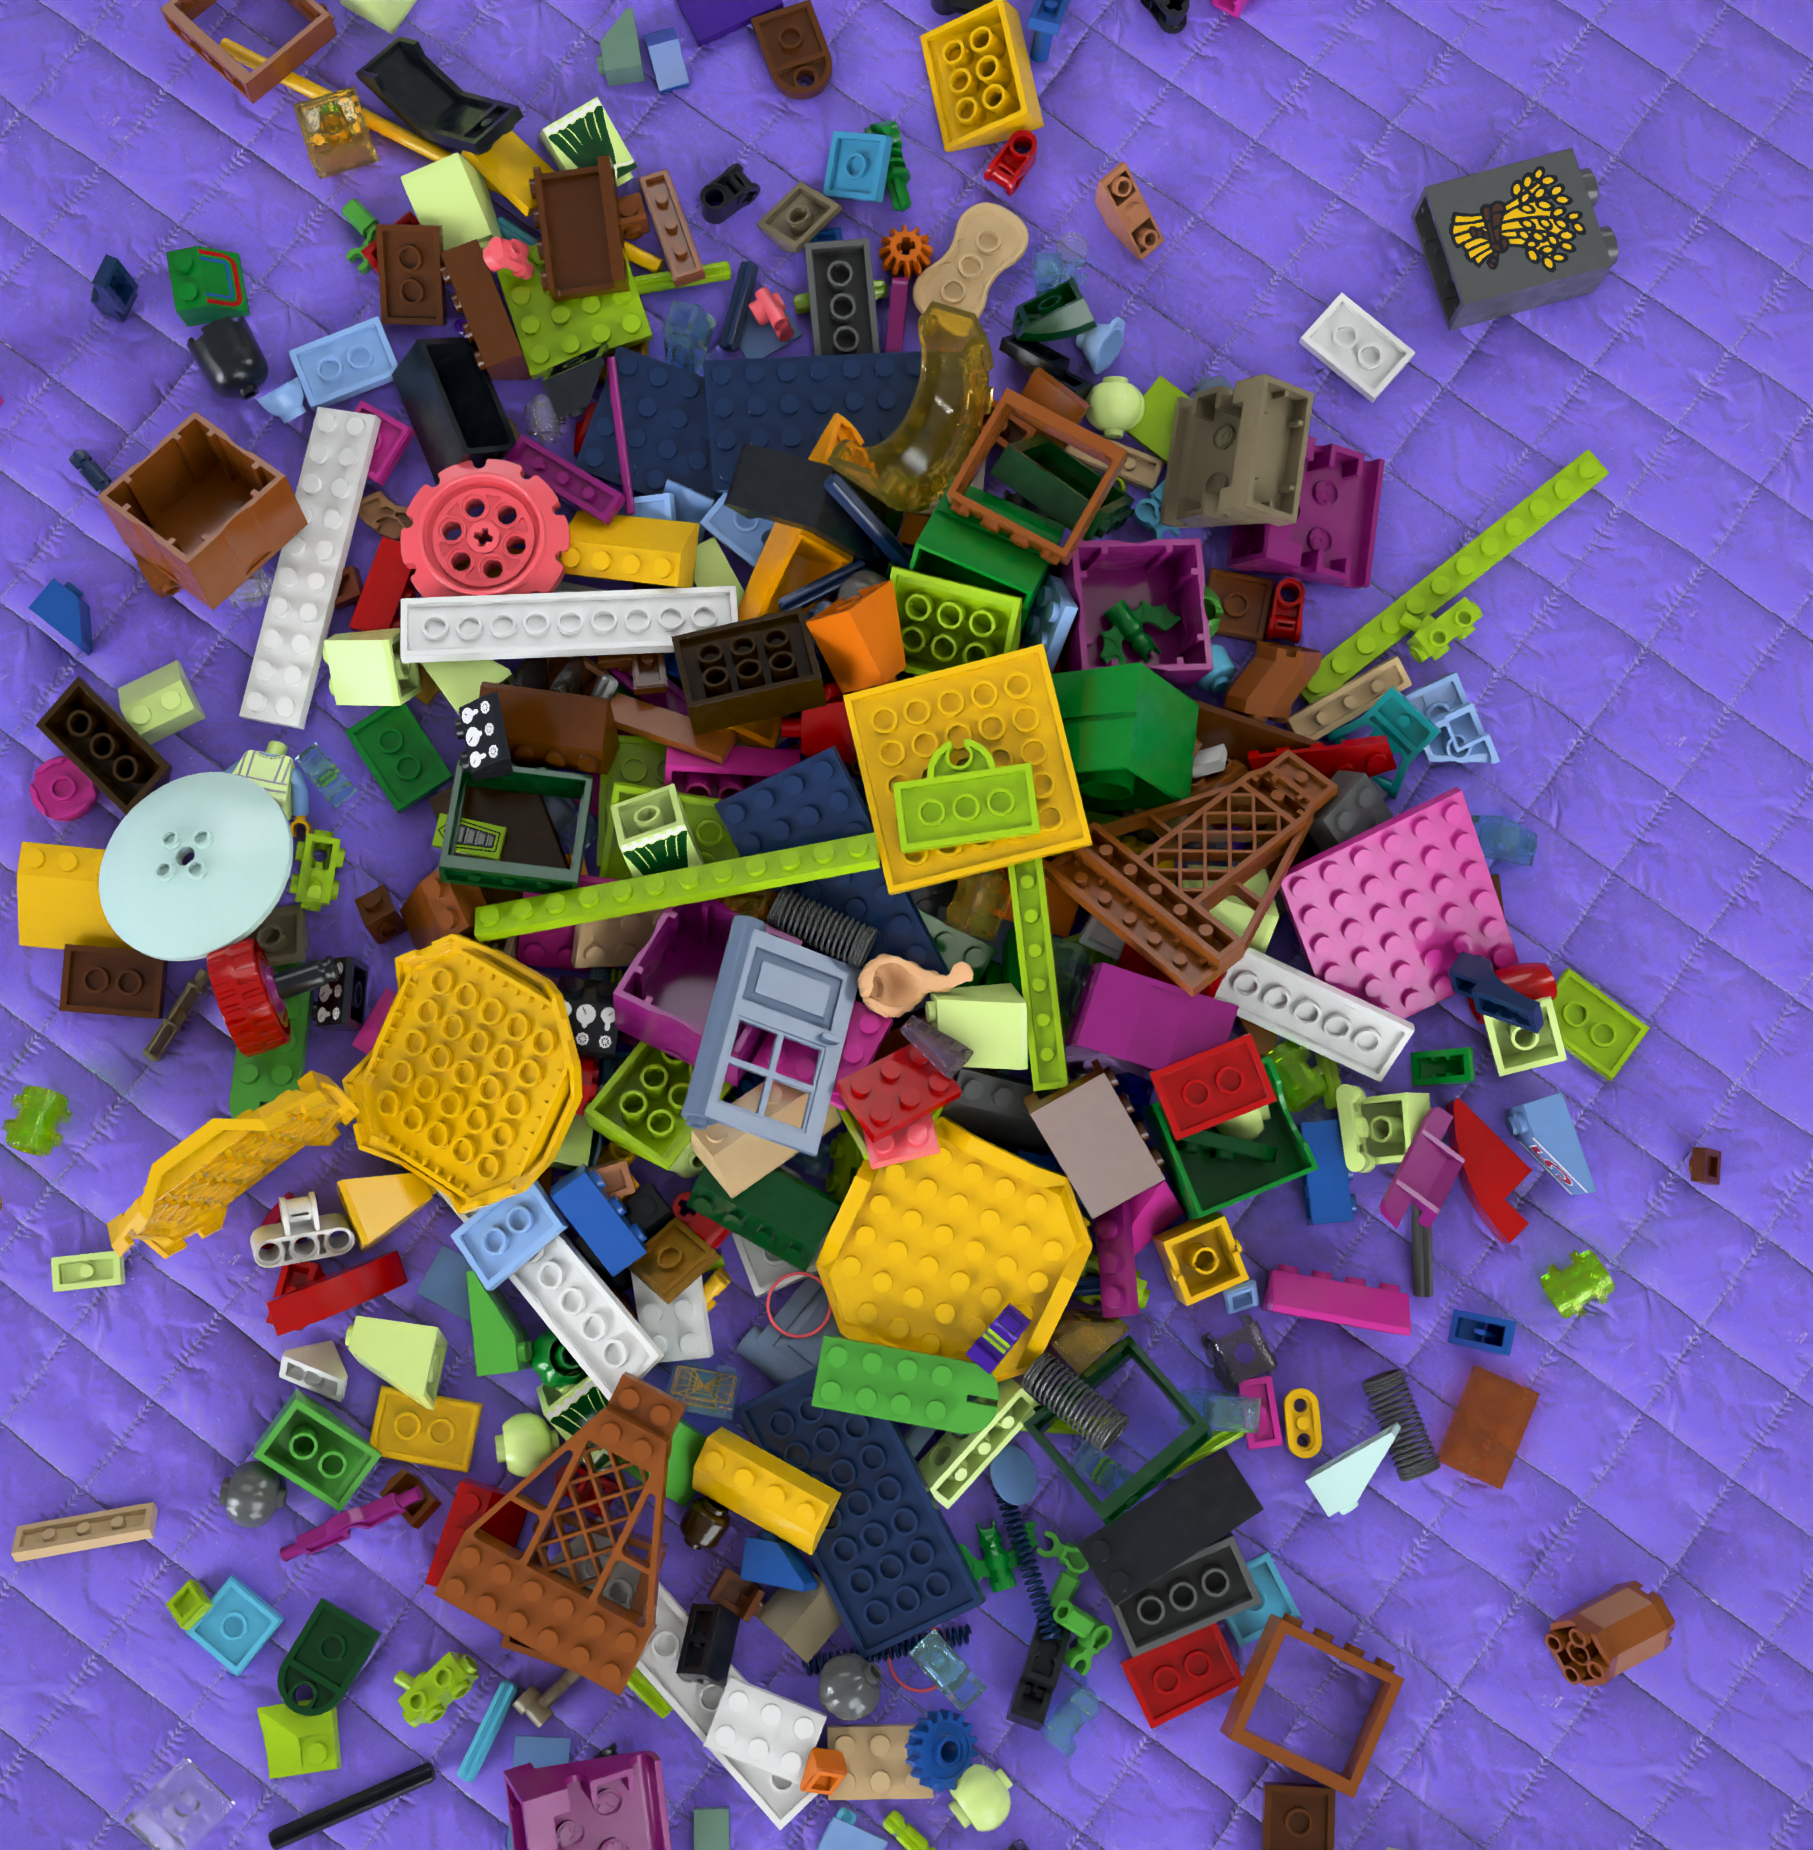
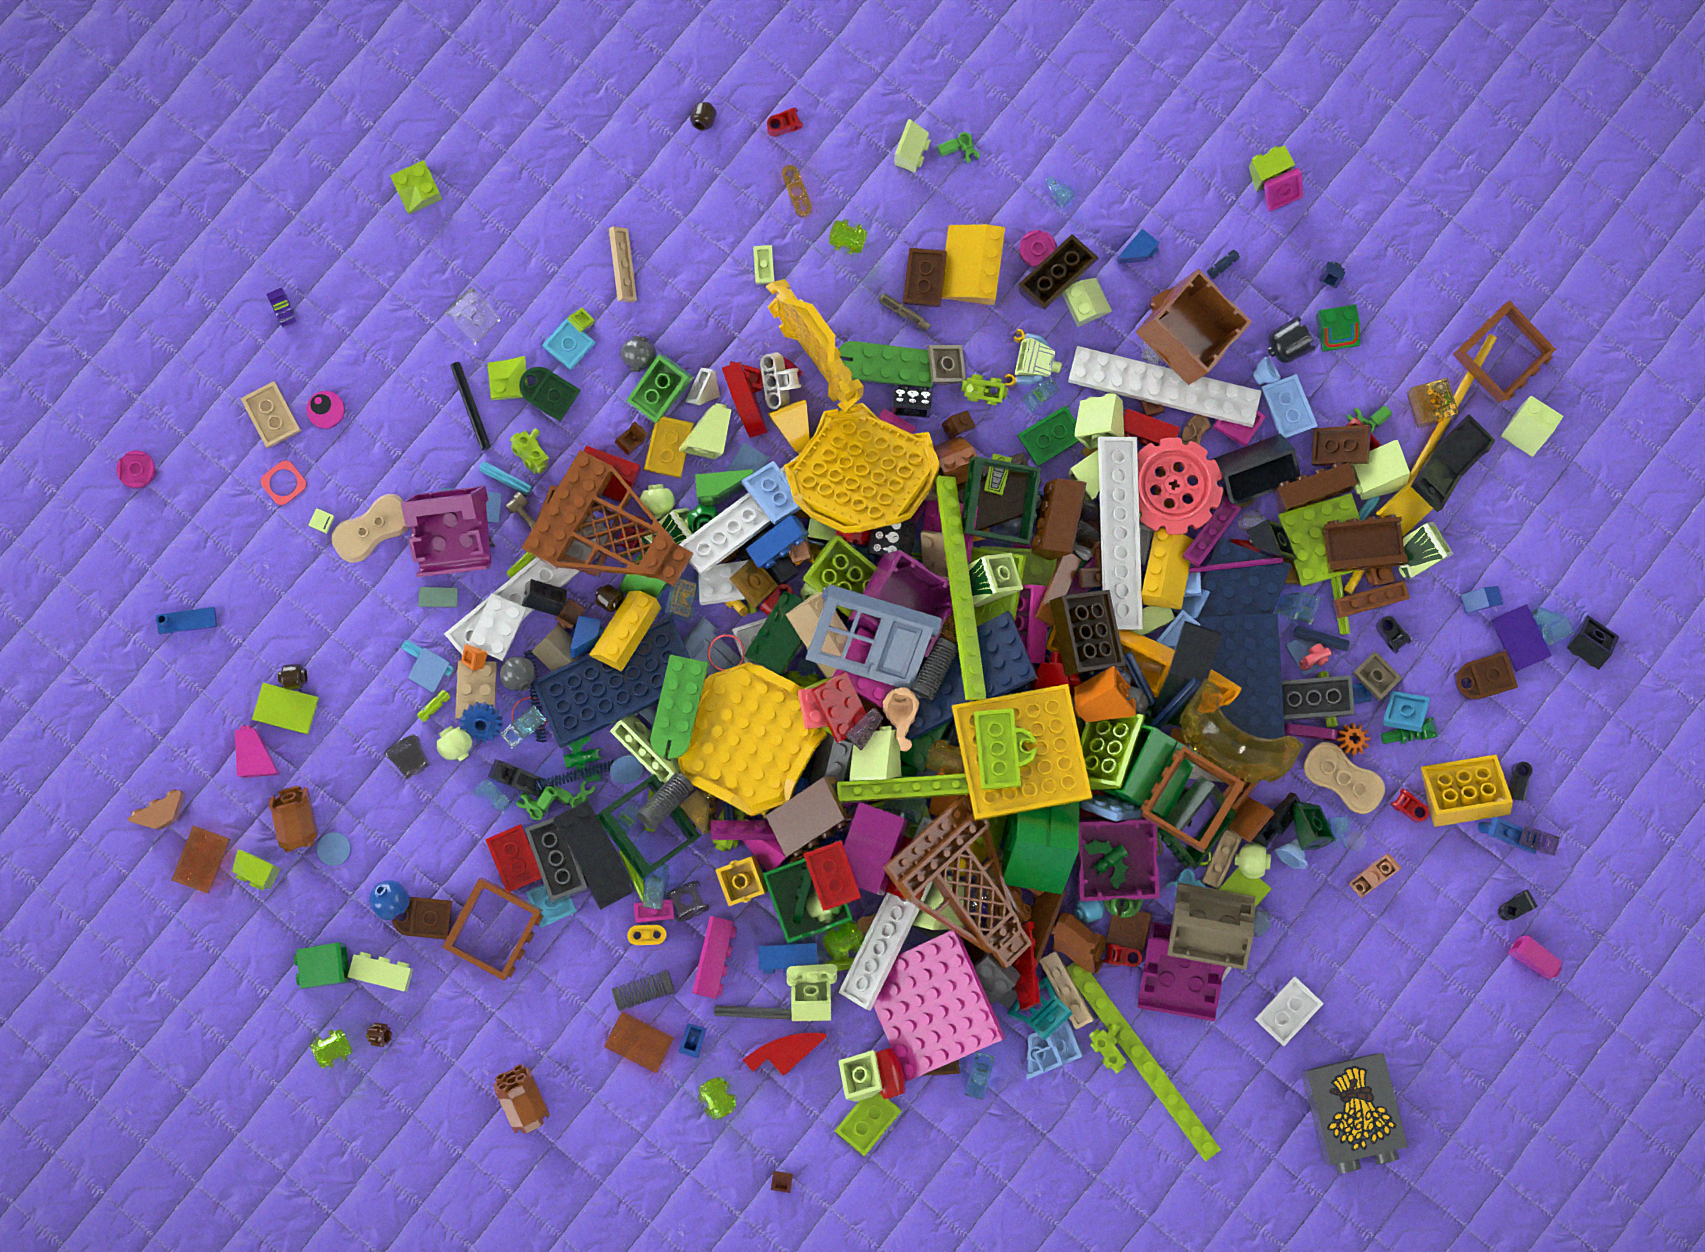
camera: 90 degrees right, 0 degrees up
light aqua dish [99,772,293,961] -> none
red wheel [207,938,341,1057] -> none
magenta piece [280,1486,423,1562] -> none
black slope [454,691,514,781] -> none
coral plate [482,237,534,280] -> none
sand green slope [596,7,645,87] -> none
dark purple leg [966,1303,1031,1375] -> none
white tile [1192,744,1228,778] -> none
light blue slope [1223,1280,1260,1314] -> none
light aqua slope [1305,1422,1401,1517] -> none
magenta plate [1380,1107,1465,1229] -> none
green slope [1411,1047,1474,1086] -> none
dark blue slope [1448,951,1544,1034] -> none
medium blue slope [1505,1092,1596,1196] -> none

